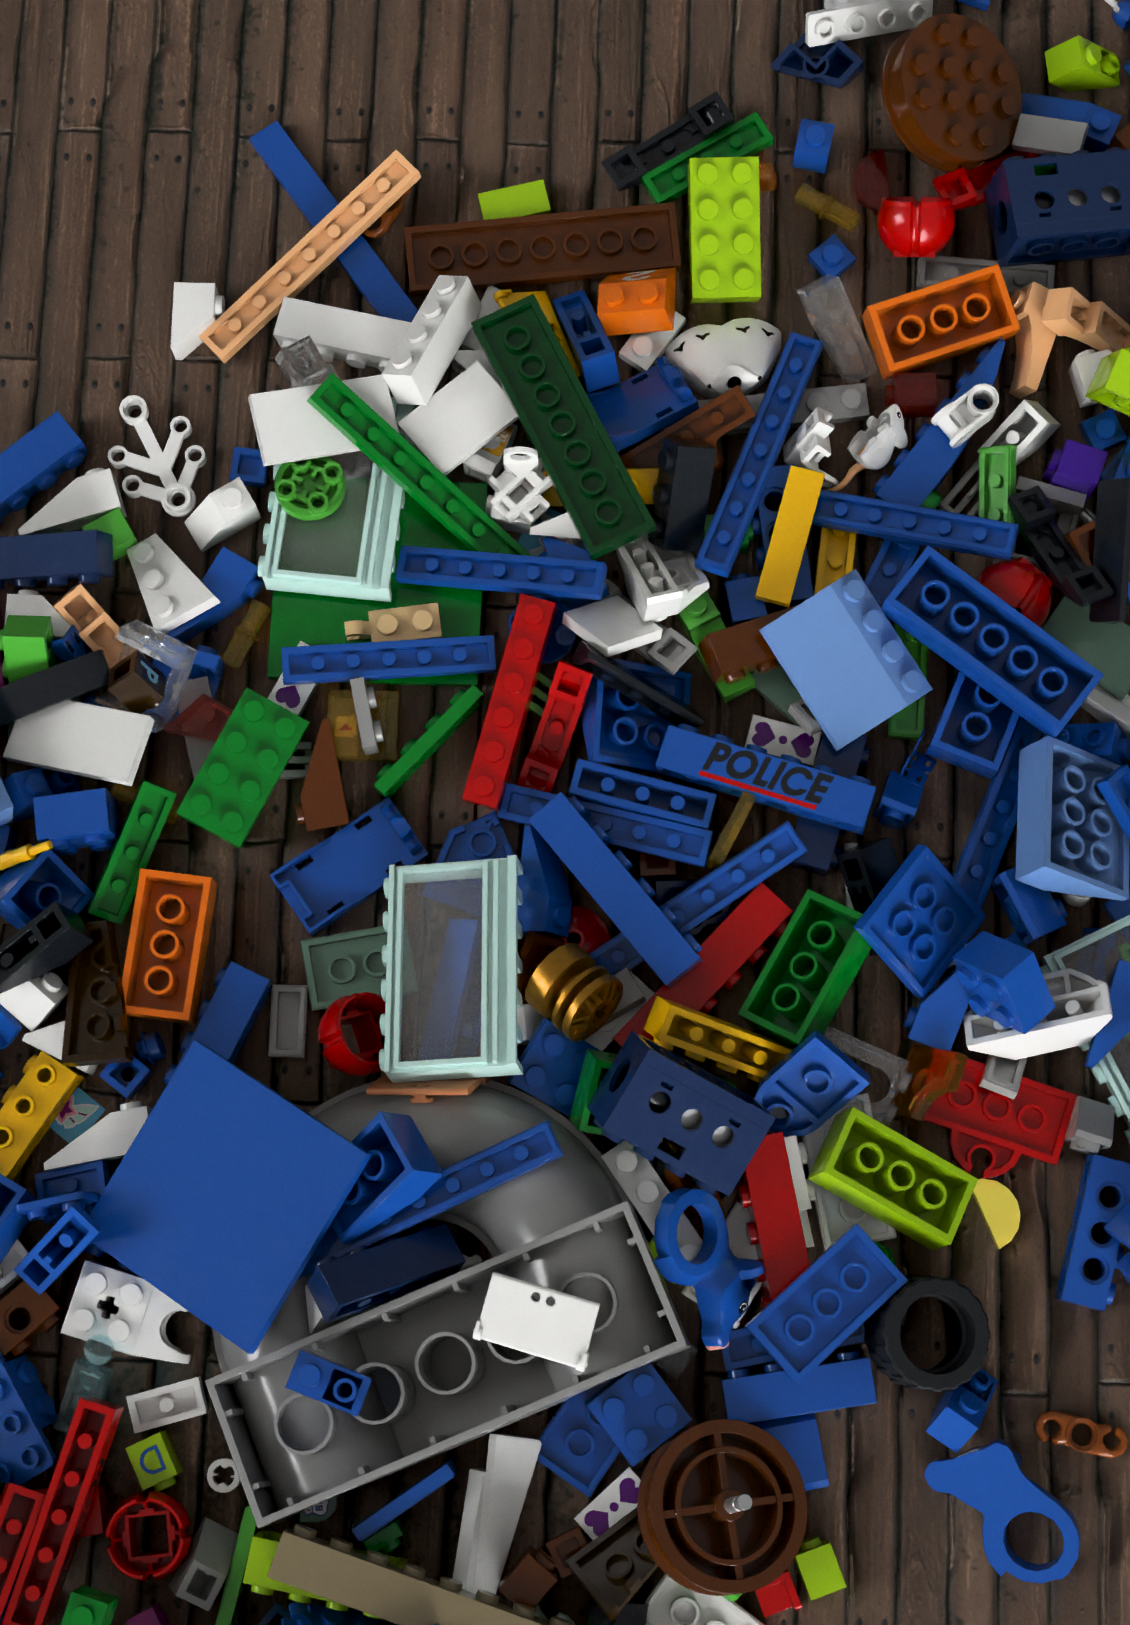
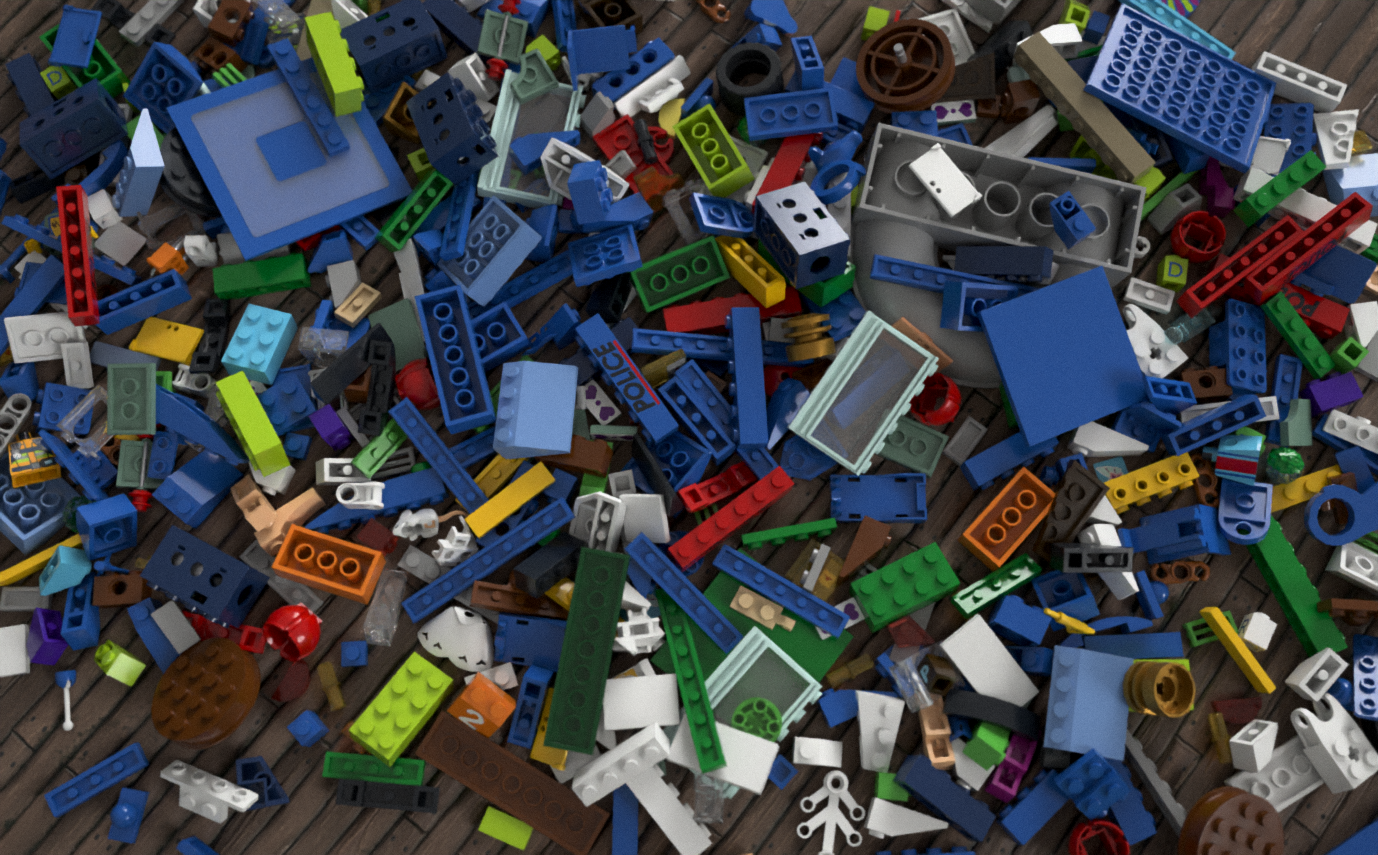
camera: 145 degrees left, 5 degrees down
none -> sand green tile [590,425,638,441]
none -> white bracket [614,55,691,118]
none -> black pin [633,119,658,165]
none -> blue tile [681,77,716,120]
none -> blue slope [790,36,824,91]

